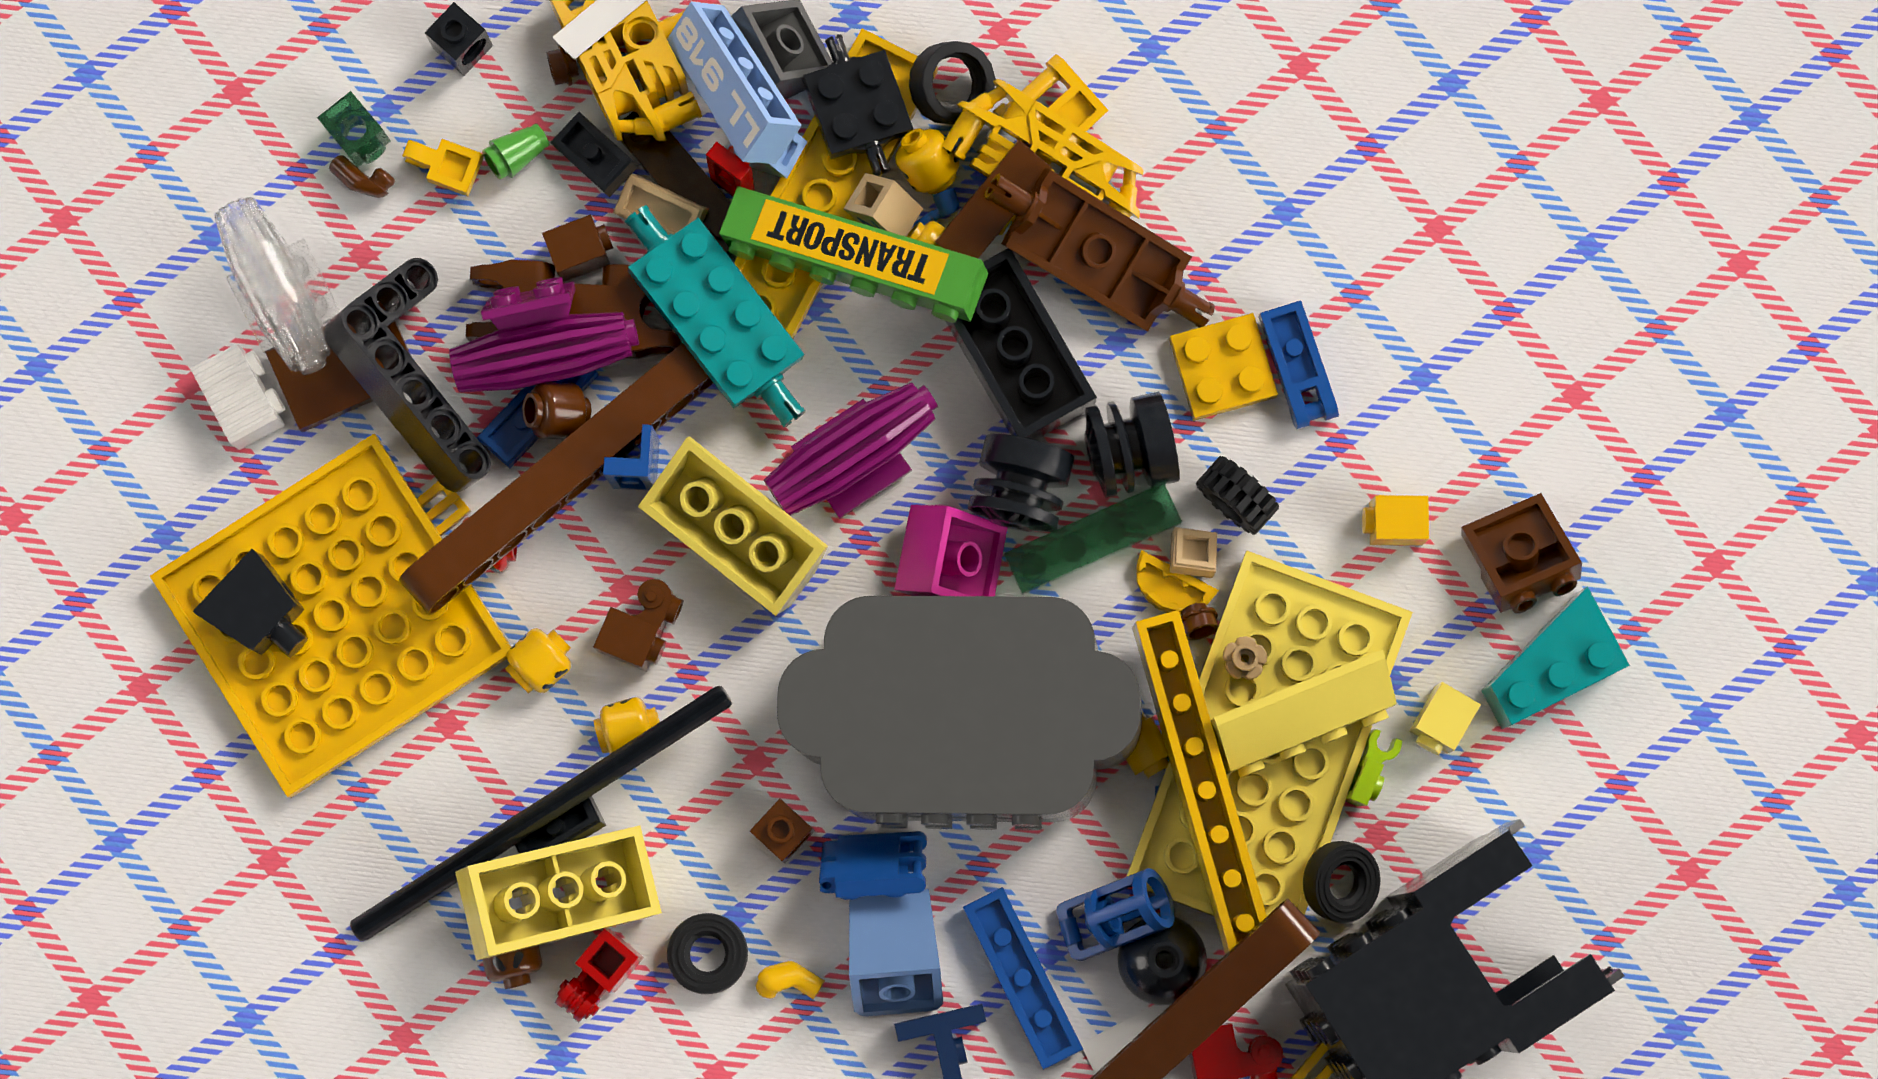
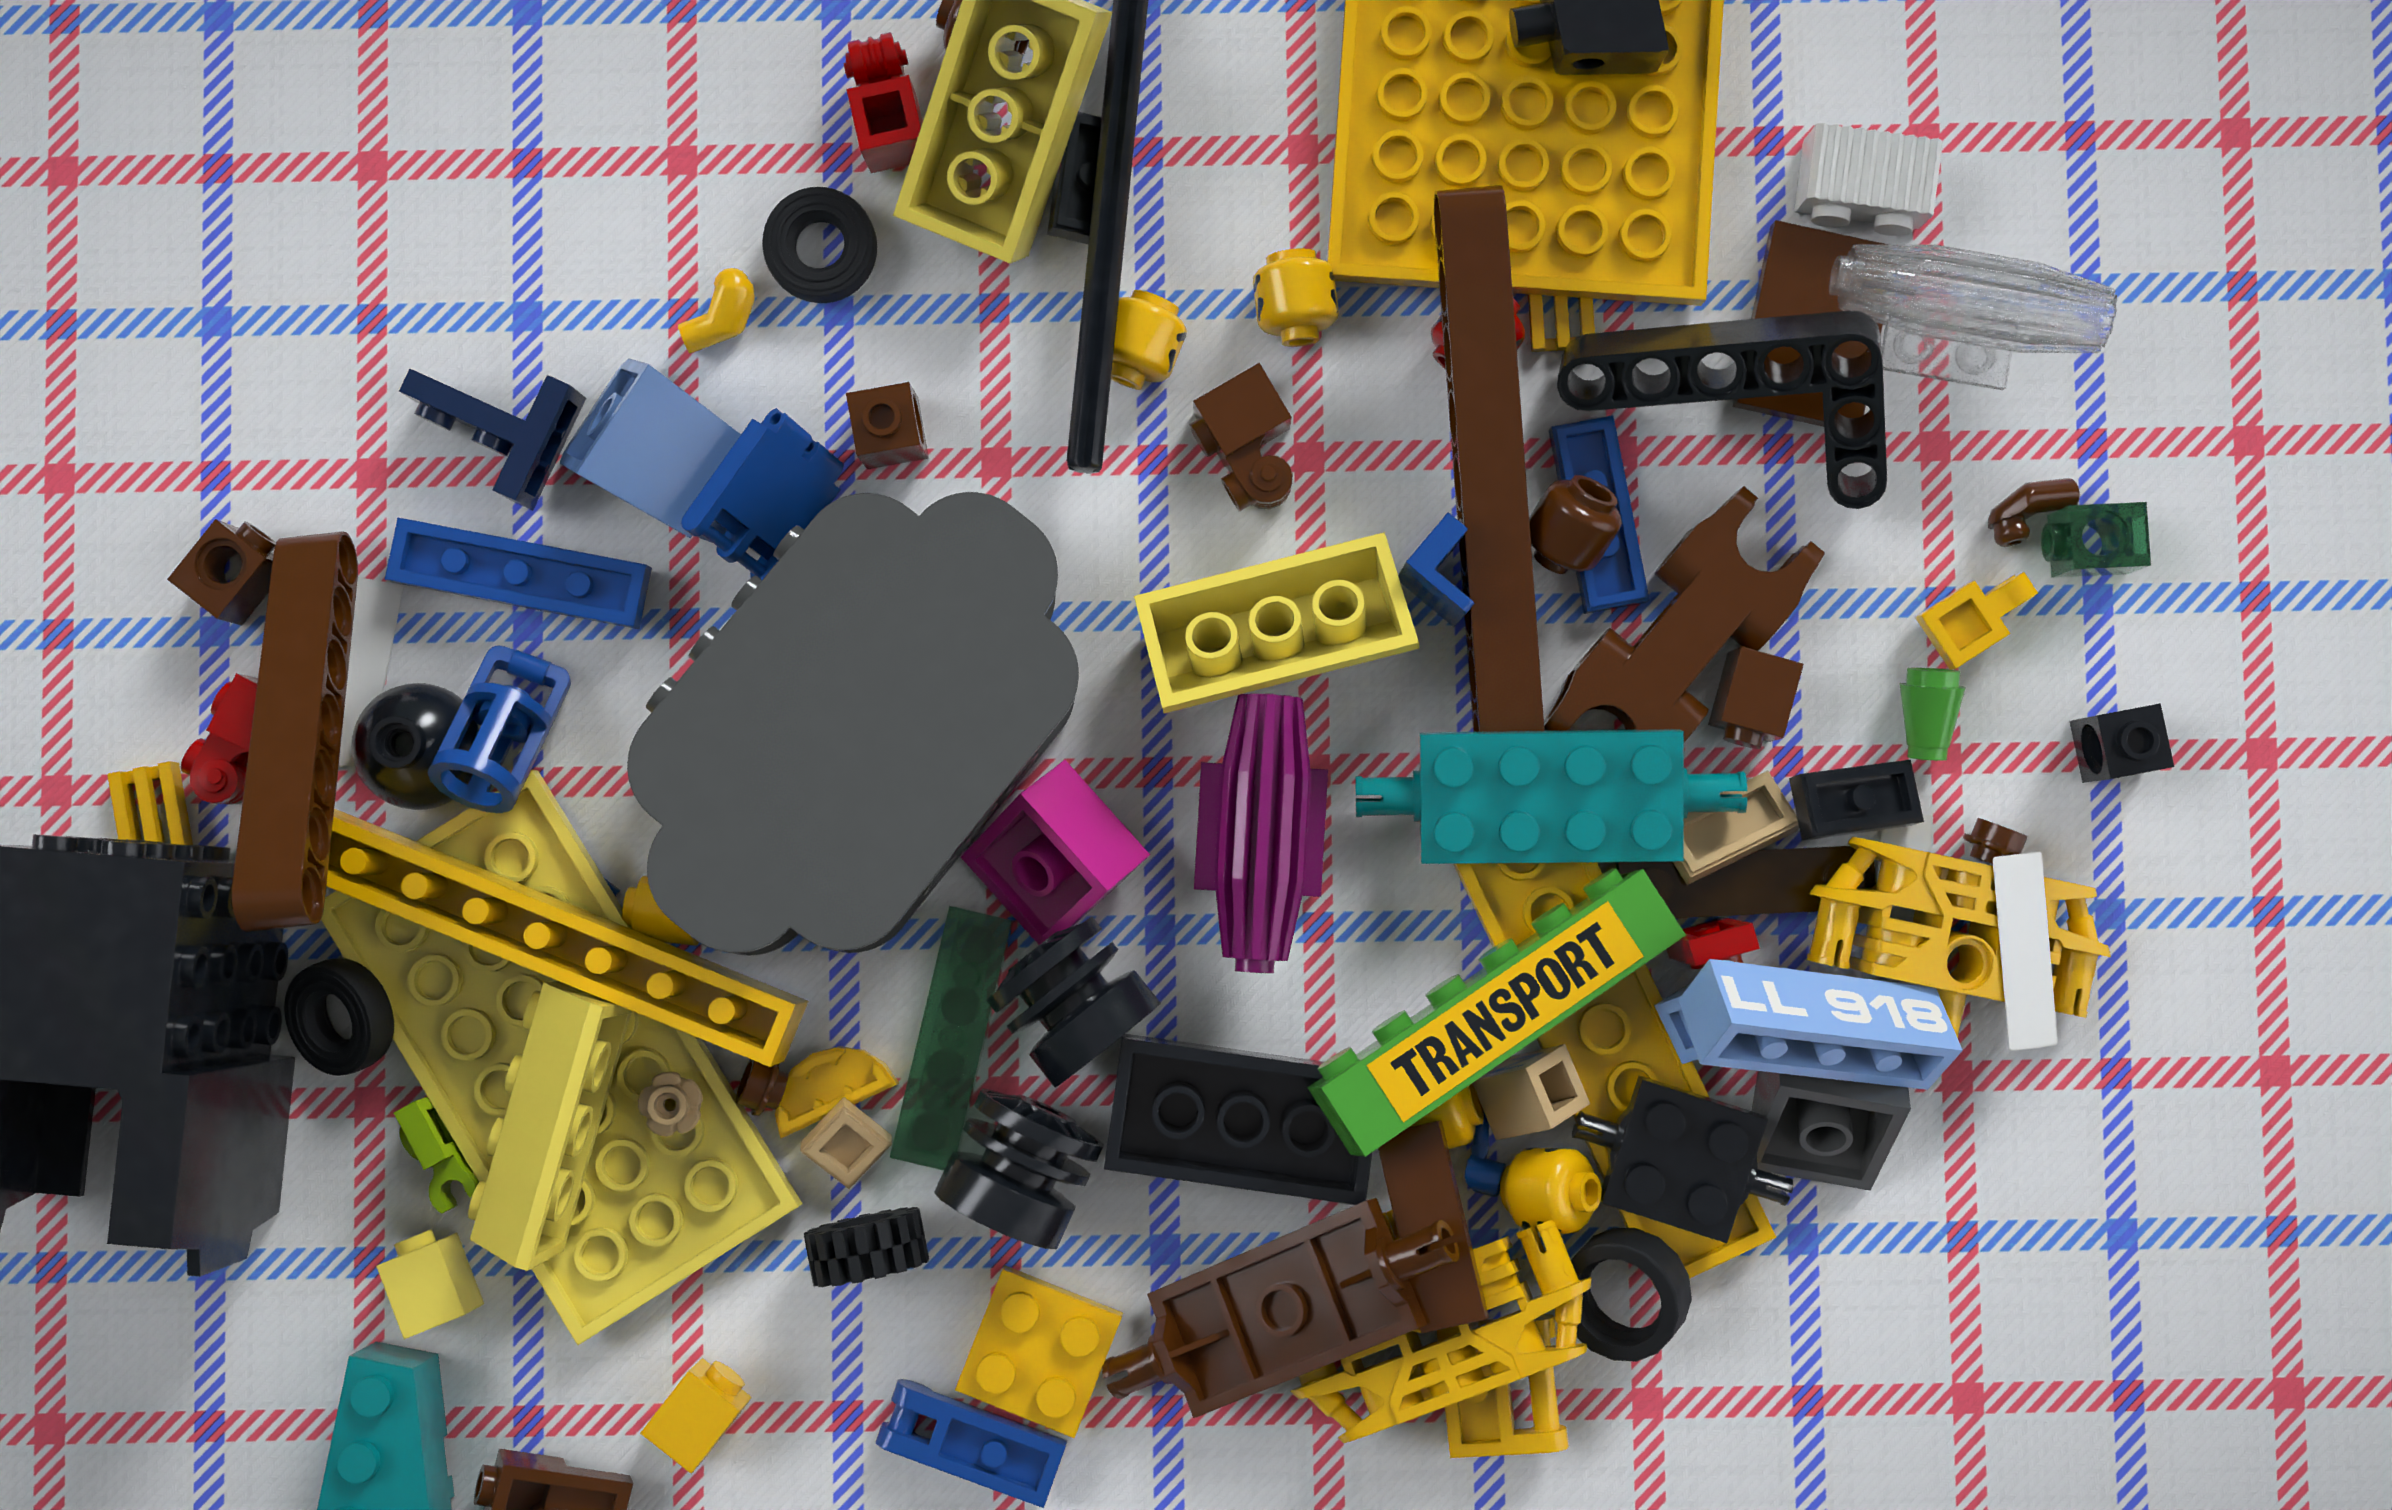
camera: 130 degrees right, 5 degrees up
magenta plate [449,277,639,392] -> none

